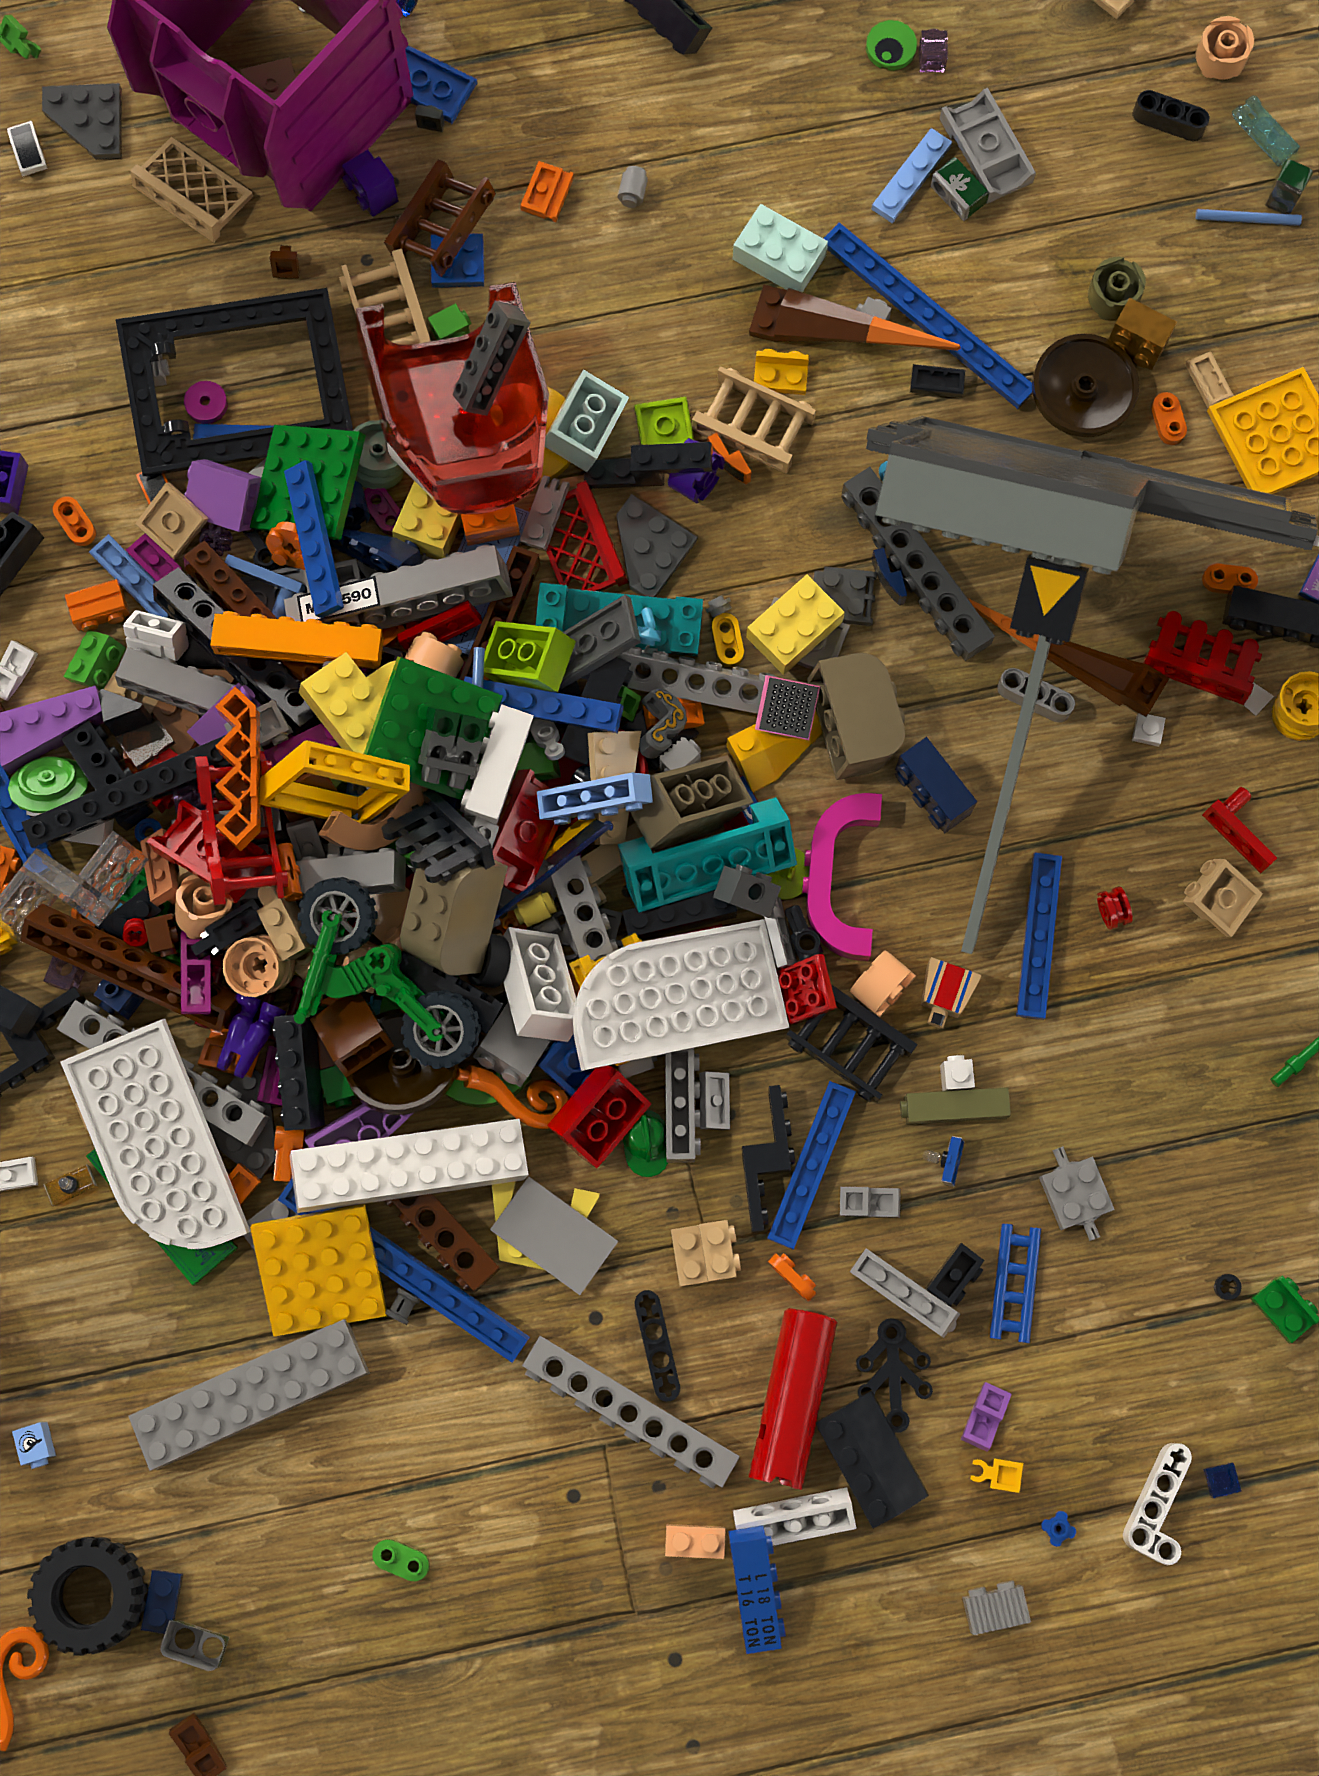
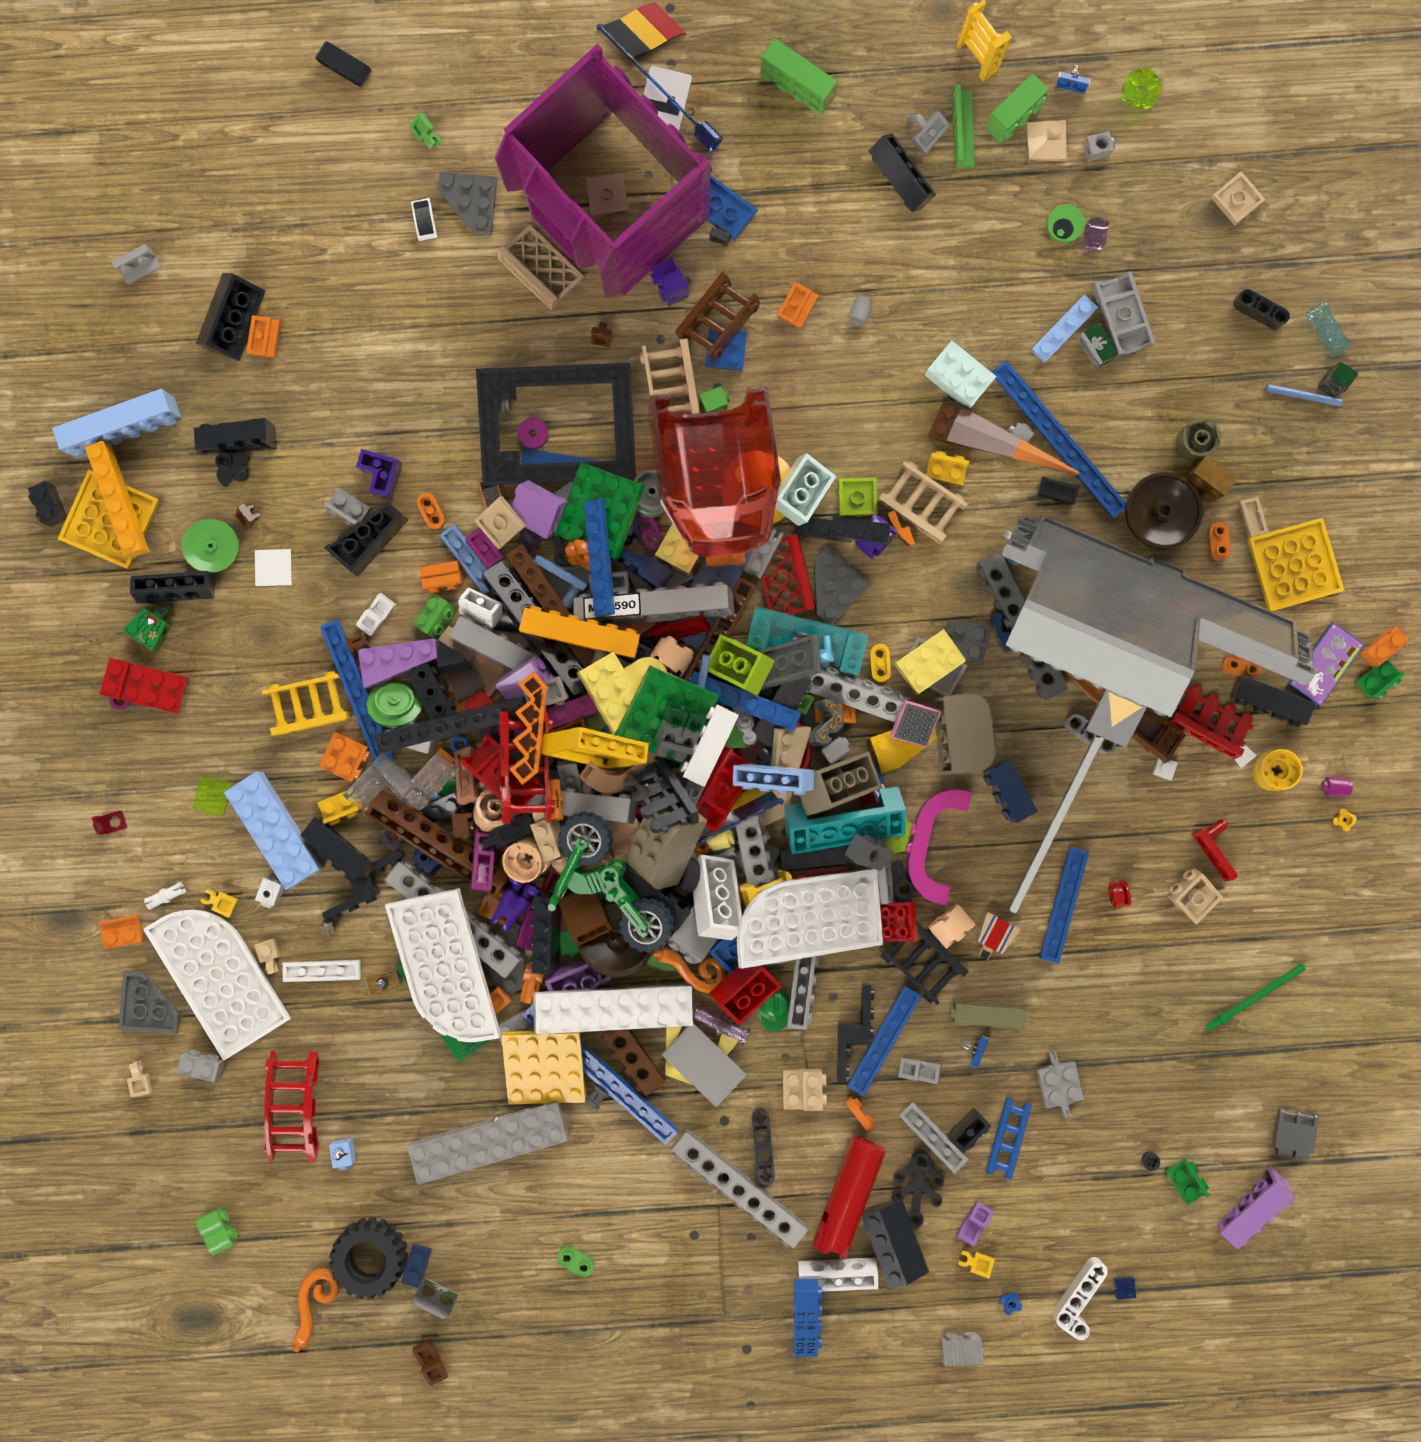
camera: 10 degrees right, 10 degrees up
red bush [123,918,148,947] -> none
dark grey brick [452,301,531,416] -> none
light nougat brick [665,1524,725,1559] -> none
light grey plate [699,1071,730,1130] -> none
light grey plate [706,595,732,618] -> none
white brick [940,1055,975,1091] -> none
light nougat brick [1196,16,1254,80] -> none
none -> piece [693,1004,751,1045]

